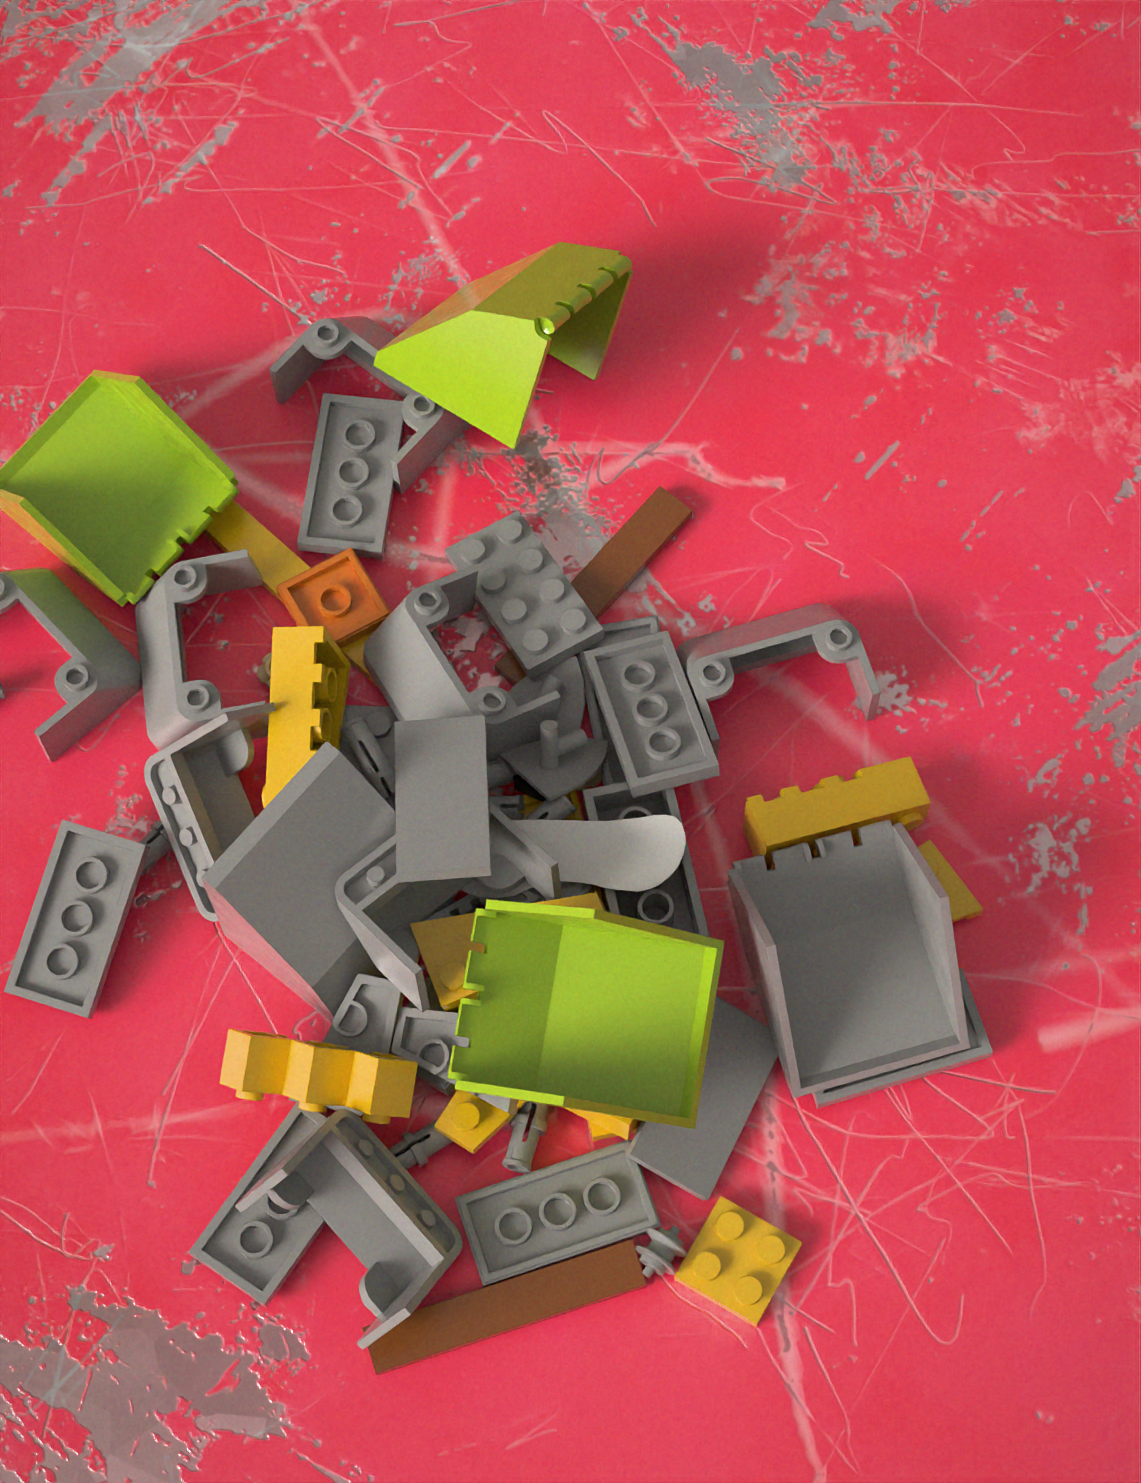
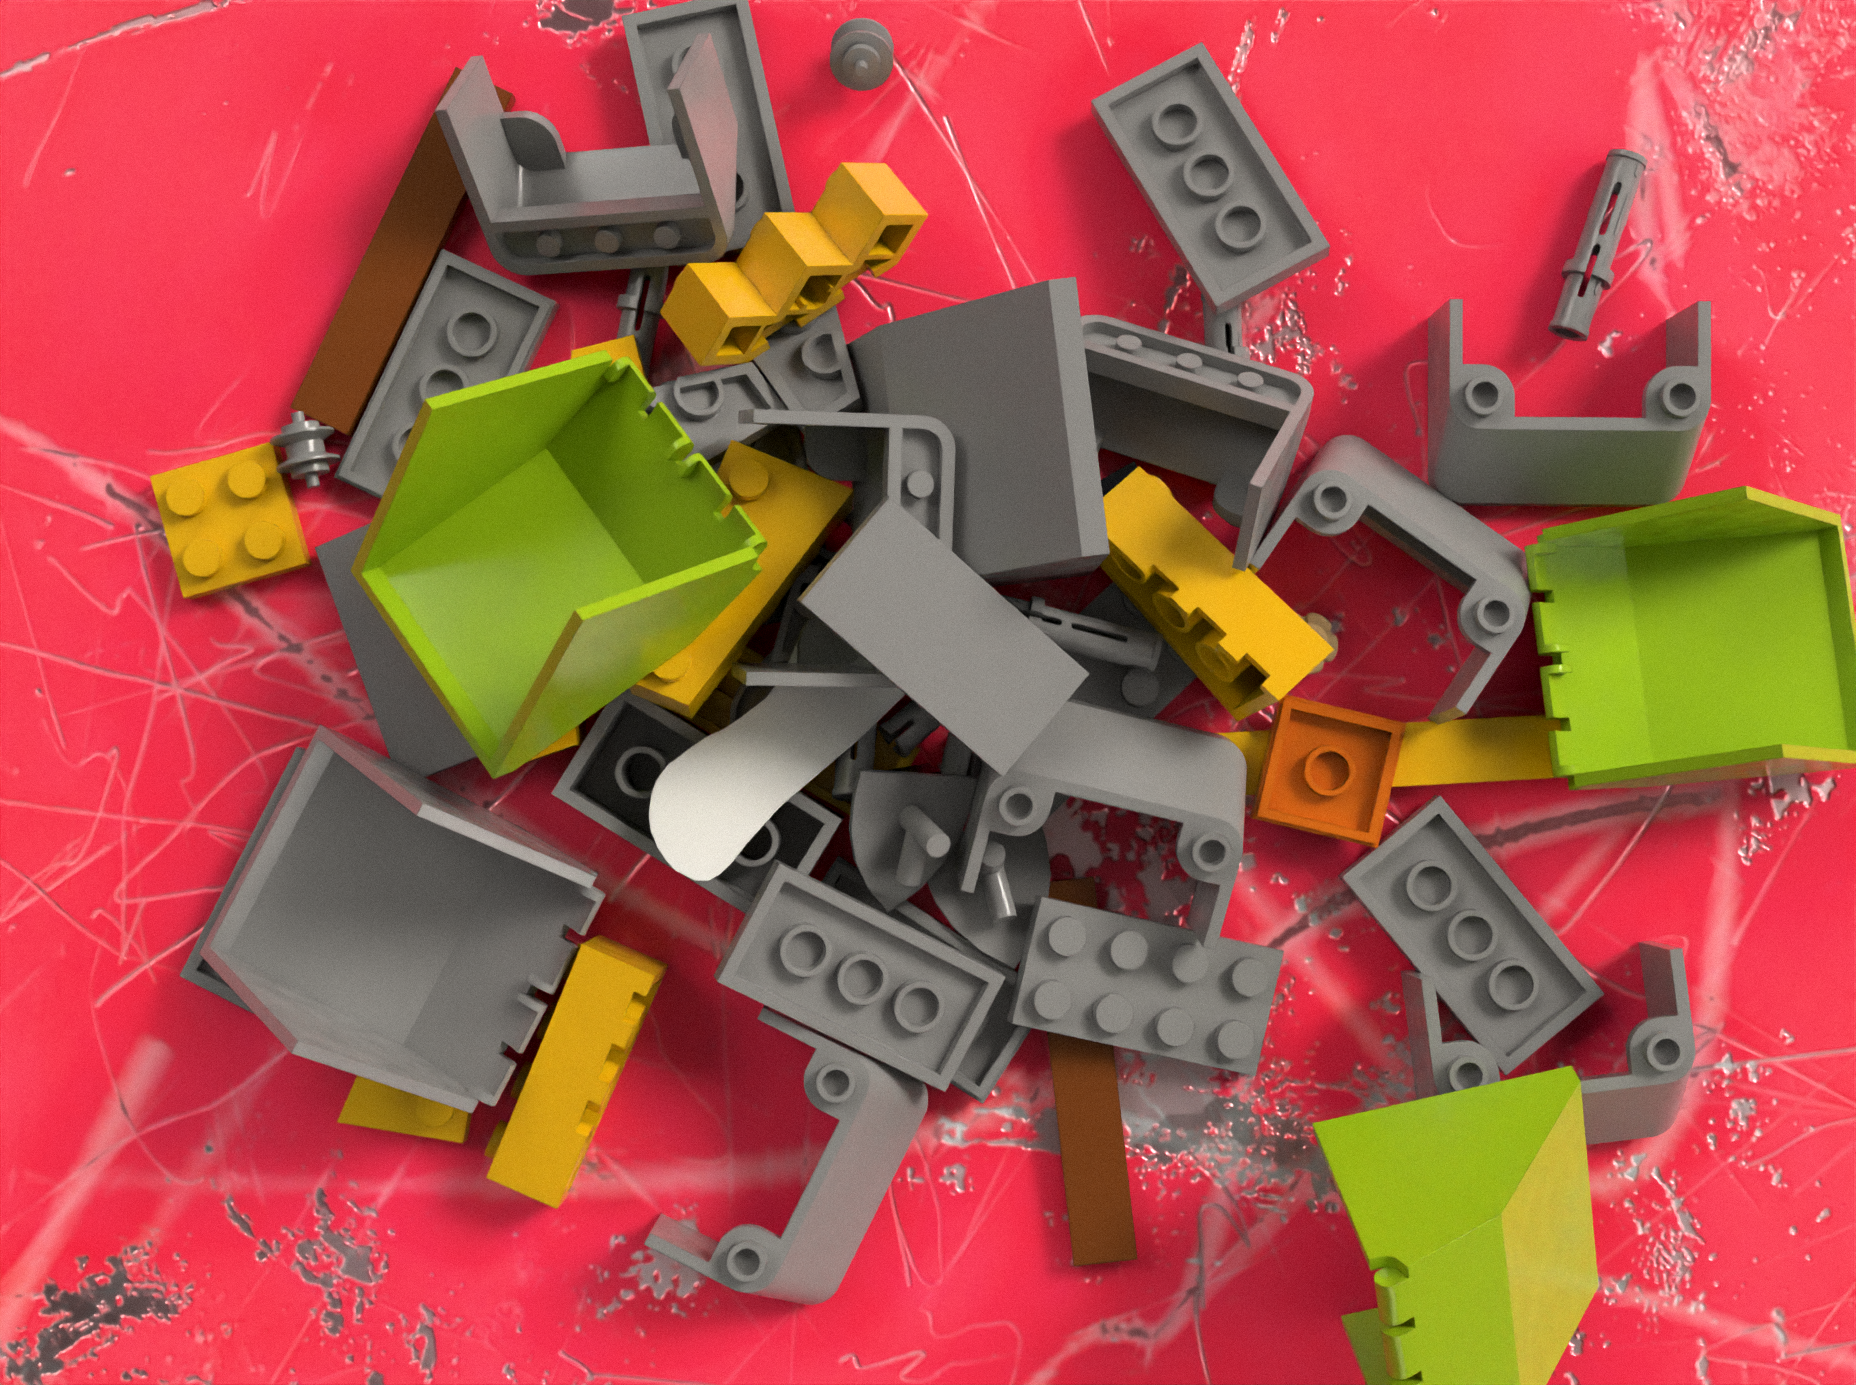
camera: 130 degrees right, 20 degrees up
none -> light grey wheel [830,18,894,91]

